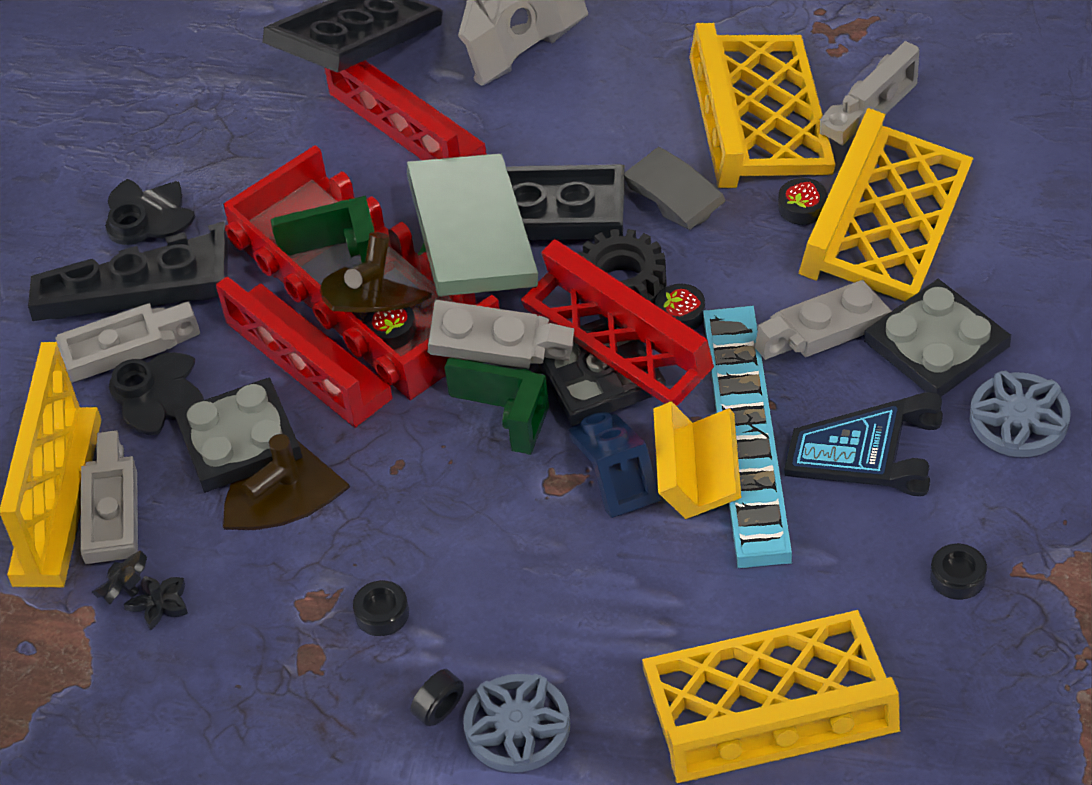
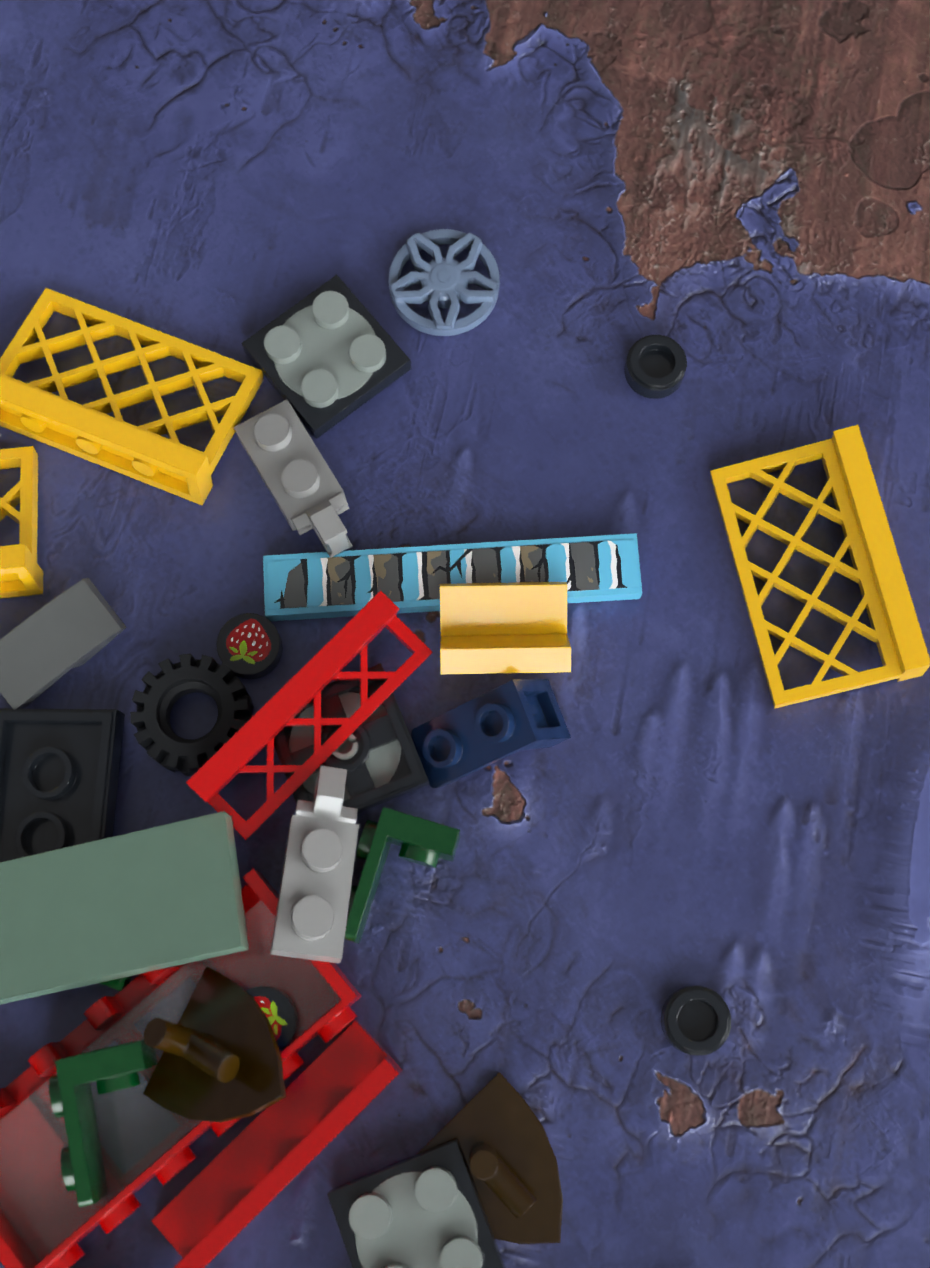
camera: 95 degrees left, 25 degrees up
black tile [410,669,464,726] -> none
sand blue wheel [463,674,570,772] -> none
black tile [778,178,827,225] -> none
flag [784,392,943,496] -> none

